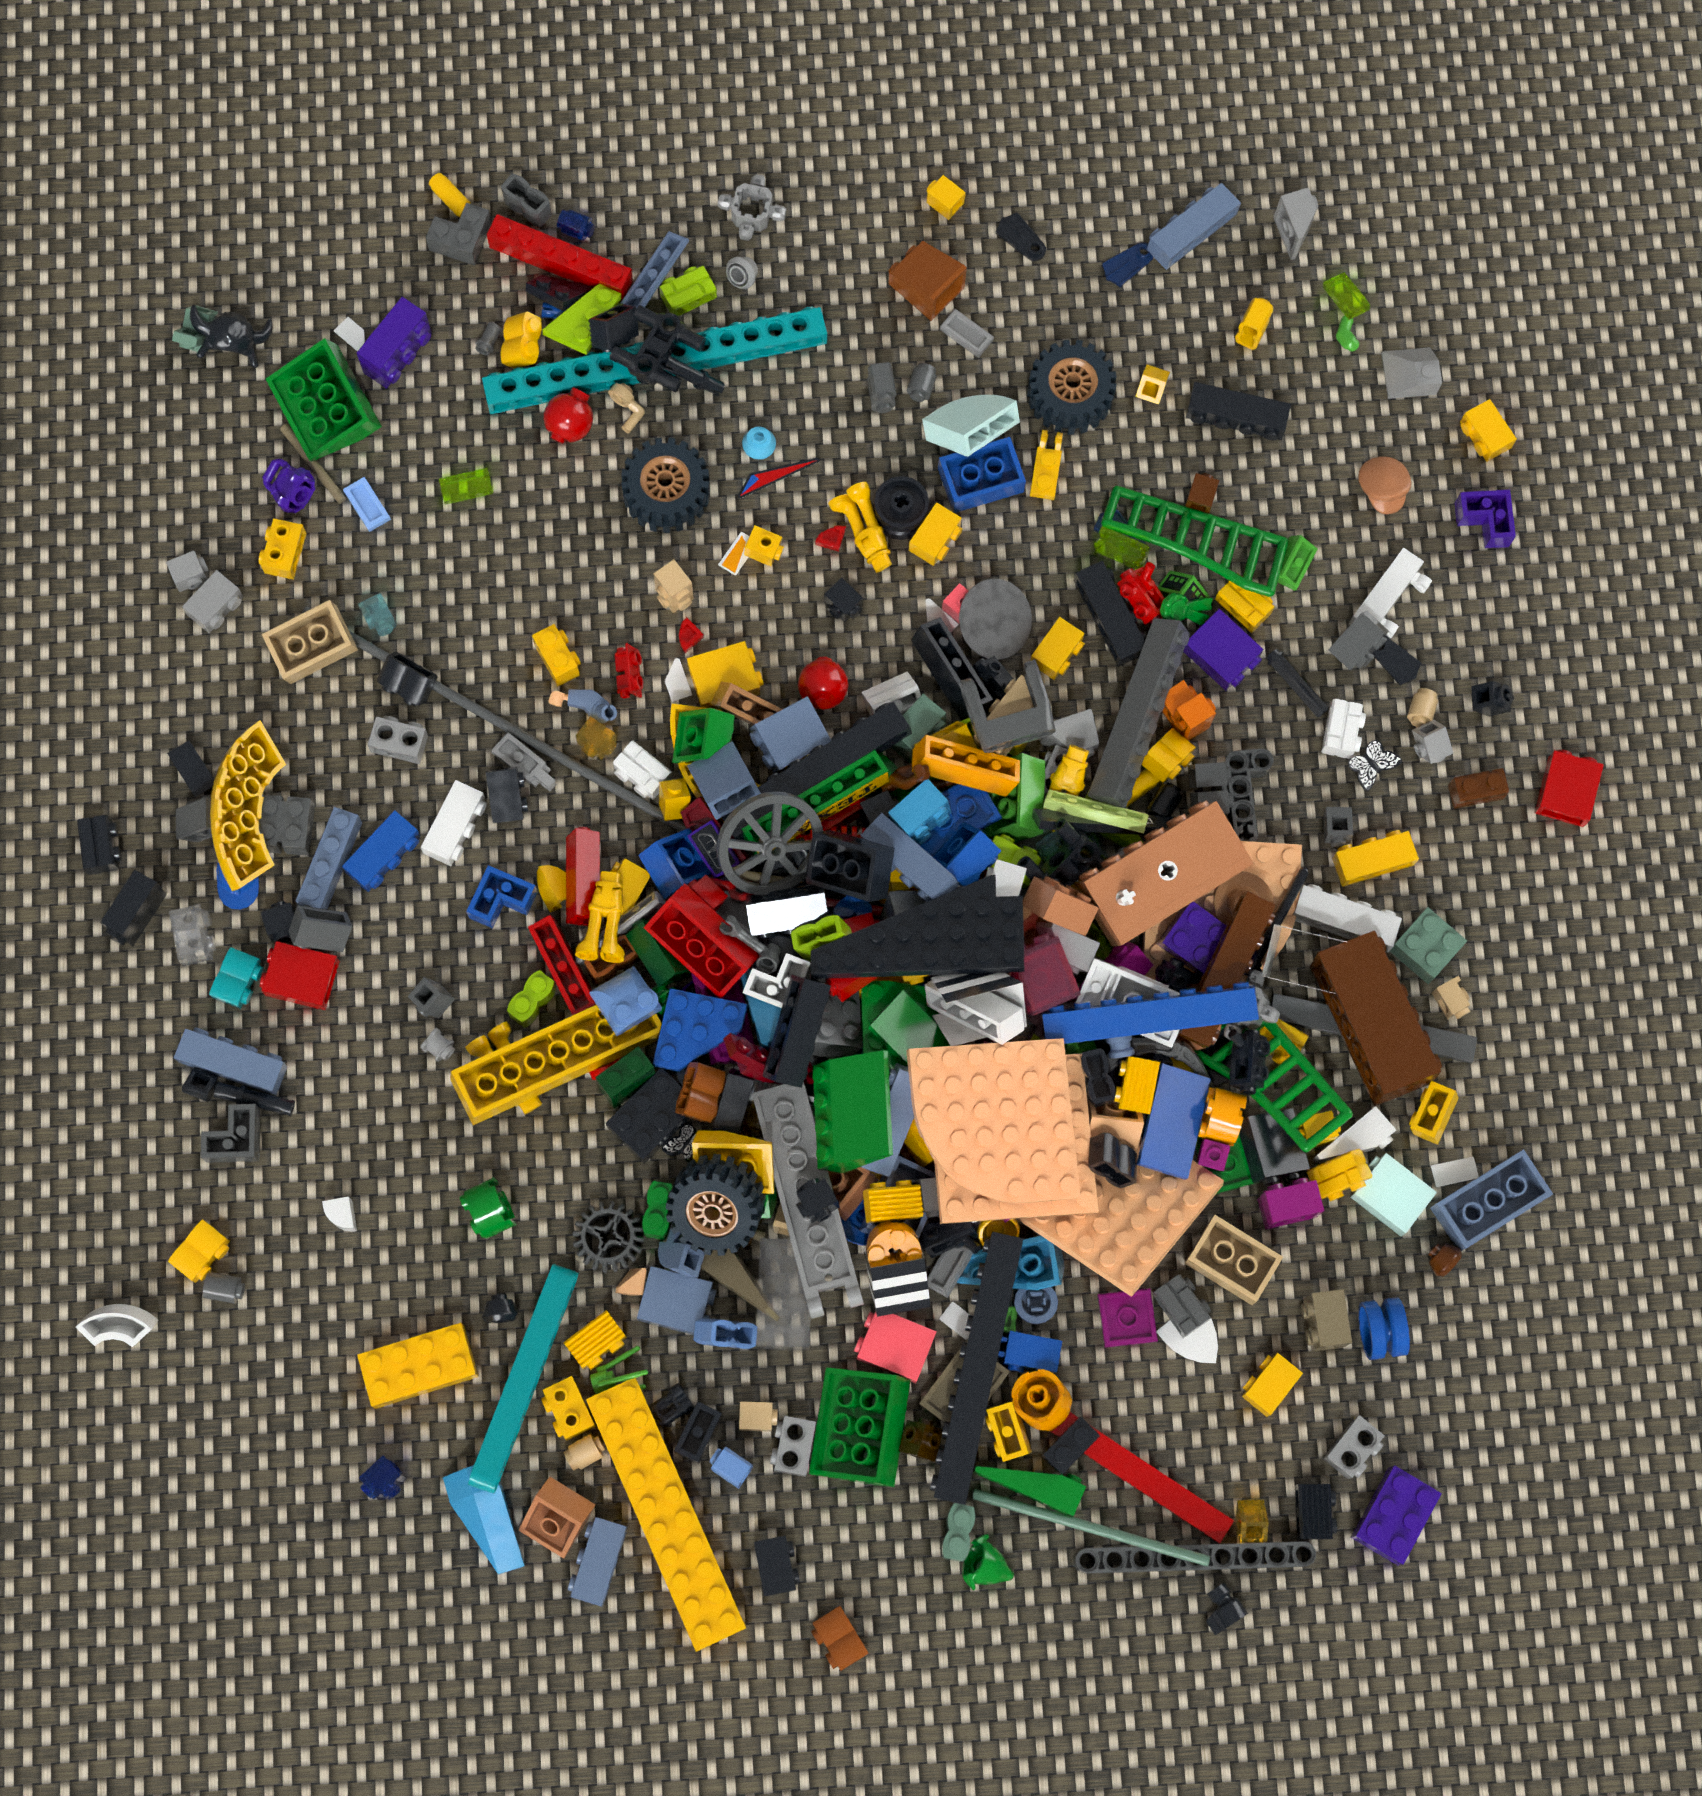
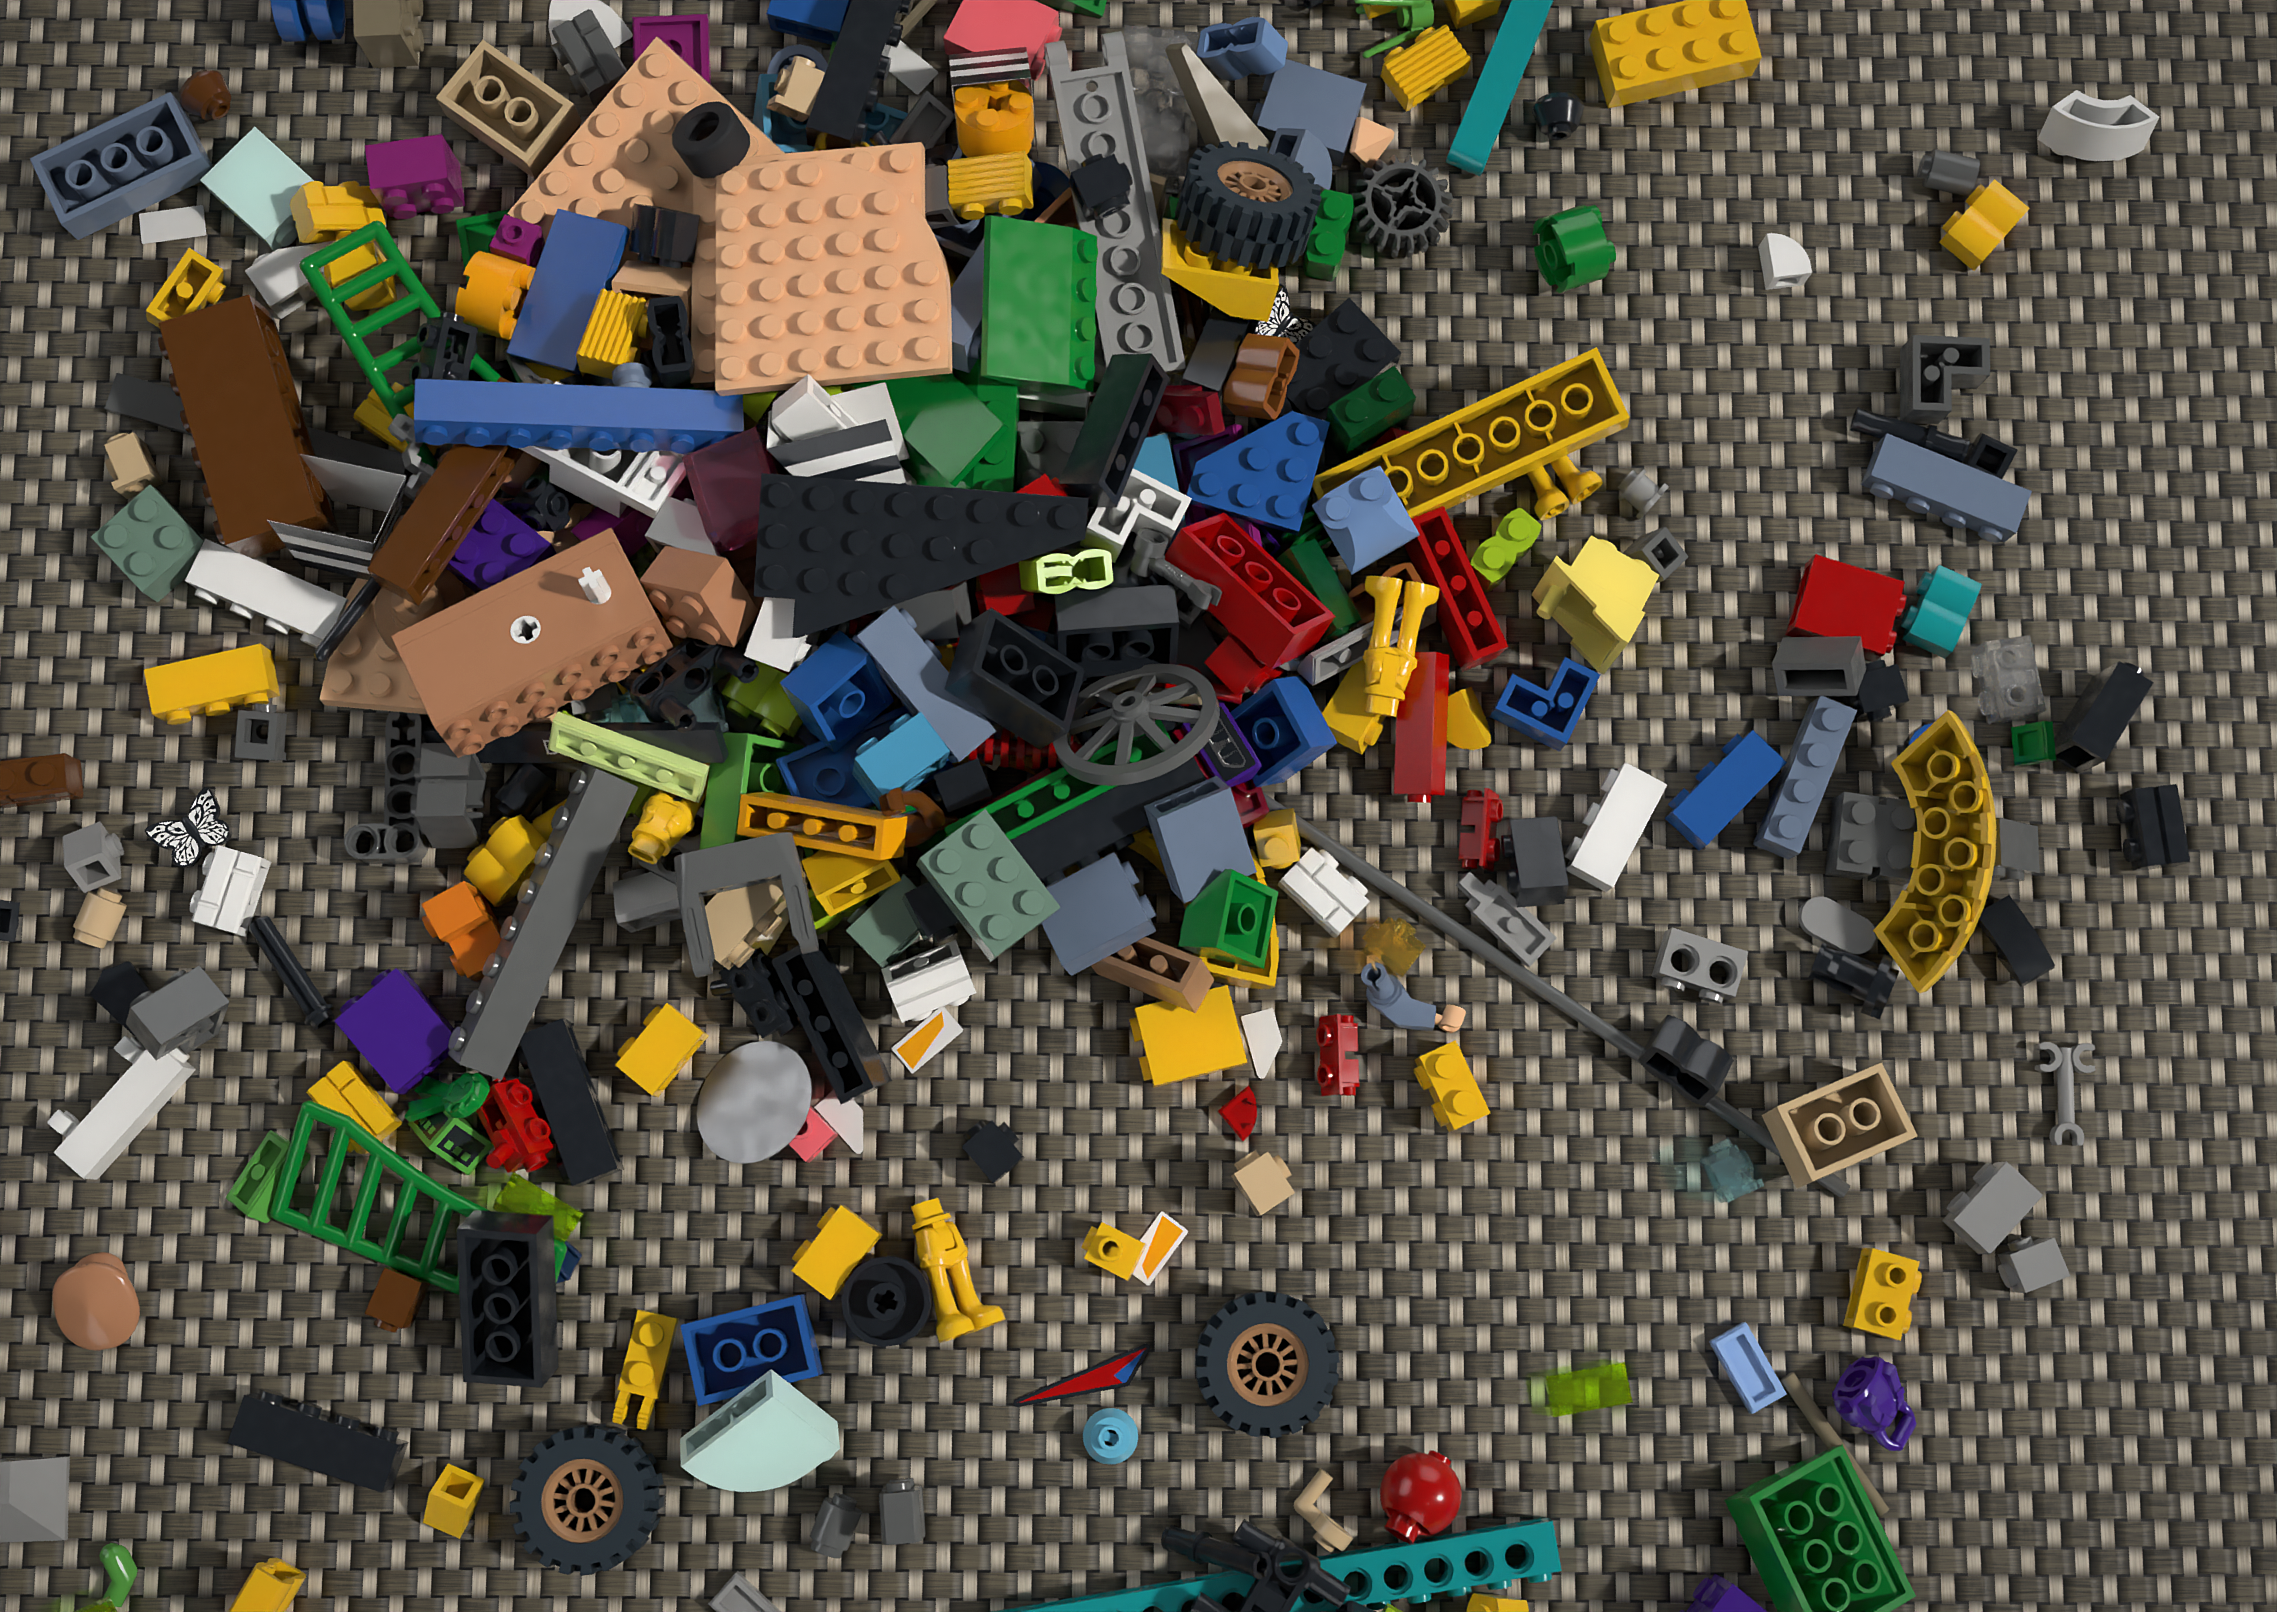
camera: 175 degrees left, 5 degrees up
red brick [798,657,848,710] -> none
red tile [815,525,846,552] -> none
black brick [1239,1108,1310,1186] -> none
none -> black brick [457,1210,559,1388]
none -> black tyre [672,101,750,179]
none -> tan brick [766,56,825,122]
none -> sticker [892,1006,963,1073]
none -> sand green brick [916,809,1061,962]
none -> red hinge [1458,788,1503,872]
none -> light yellow piece [1531,536,1659,674]
none -> light grey tile [1798,896,1876,955]
none -> black piece [1808,943,1899,1019]
none -> green tile [2011,721,2056,767]
none -> light grey bar [2034,1042,2095,1146]

